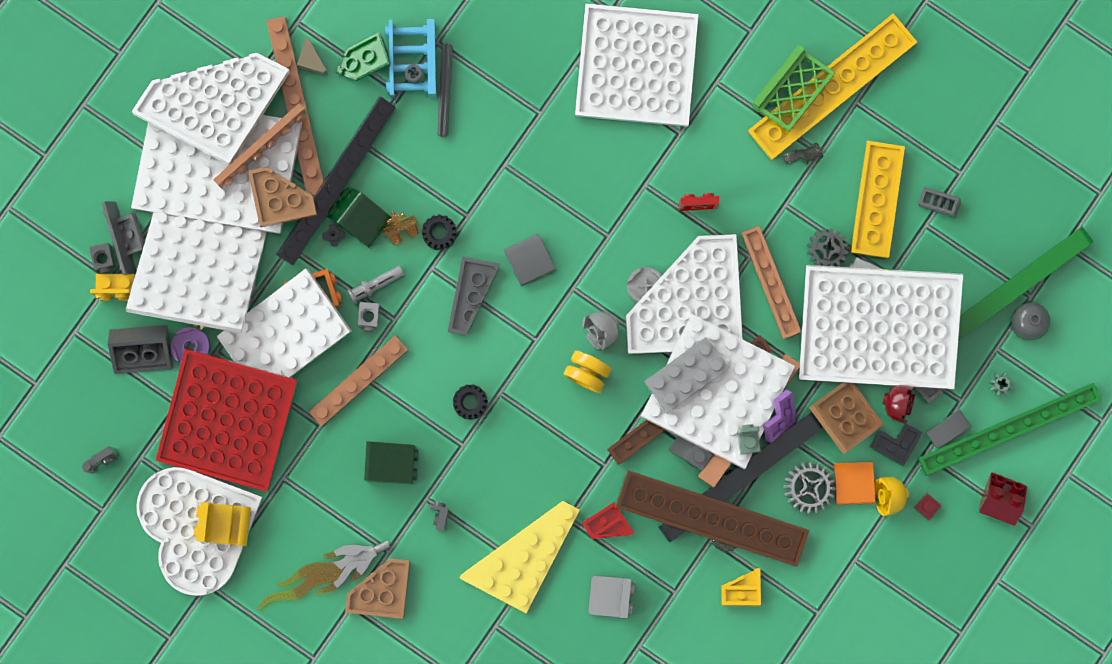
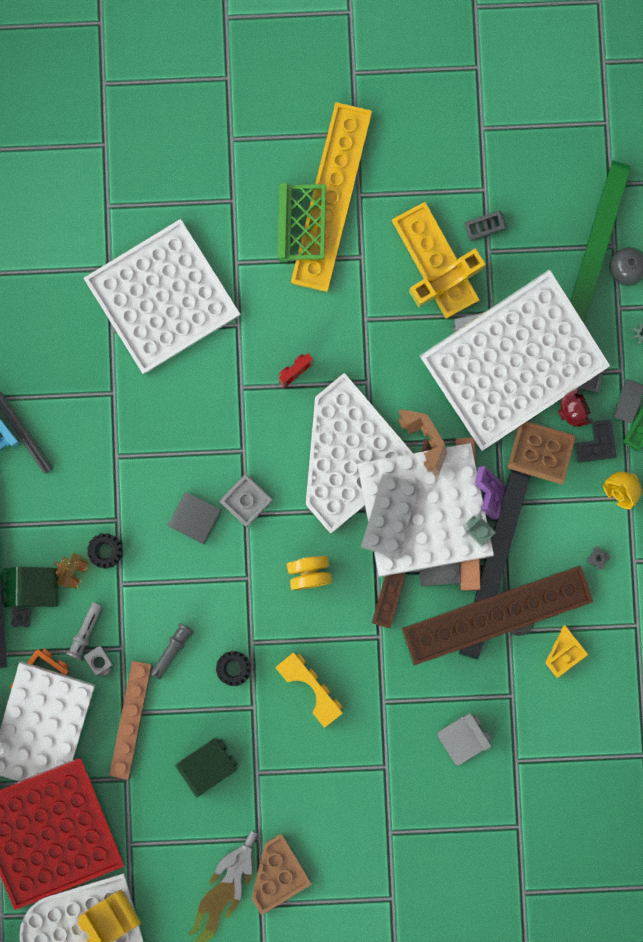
camera: 30 degrees left, 0 degrees up
dark grey bracket [429,502,449,531] -> none
dark grey wing [448,257,500,336] -> none
light yellow wing [460,501,580,613] -> none
light grey cylinder [582,311,619,351] -> none
red wing [582,502,634,539] -> none
light grey tile [627,267,661,303] -> none
nougat plate [741,226,801,339] -> none
clear smoke connector [782,142,823,165] -> none
light grey gear [783,462,836,514] -> none
dark grey gear [807,228,849,267] -> none
orange slope [834,462,875,505] -> none
none -> dark grey pin [150,623,194,680]
none -> light grey plate [219,474,273,528]
none -> yellow arch [275,653,343,728]
none -> medium nougat slope [398,409,447,477]
none -> yellow arch [409,248,486,308]
none -> dark grey plate [587,547,610,570]

